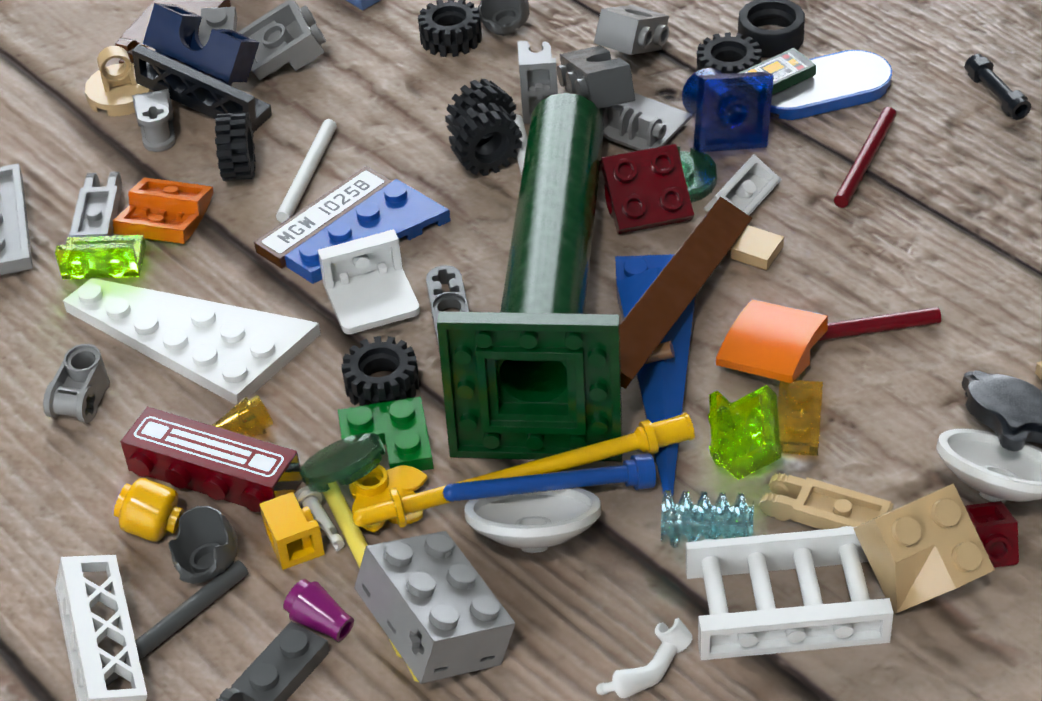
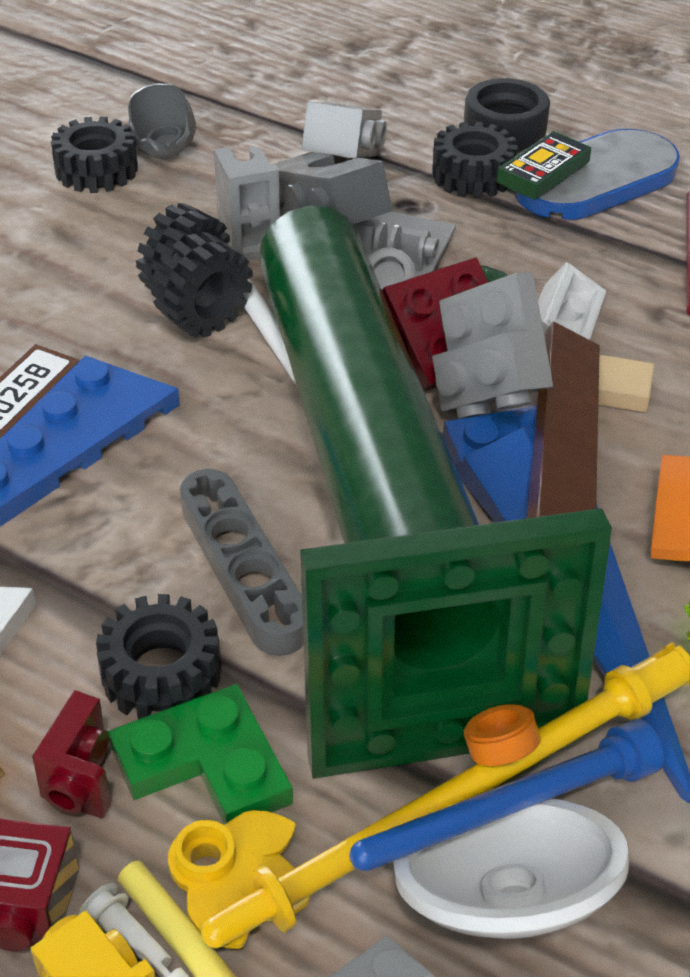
camera: 20 degrees left, 0 degrees up
clear green tile [300,433,385,492] -> none
white bracket [318,229,420,334] -> none
clear blue plant [682,68,774,153] -> none
none -> dark red bracket [32,690,111,818]
none -> light grey tile [369,248,415,289]
none -> light grey plate [432,272,553,419]
none -> orange tile [464,704,541,766]

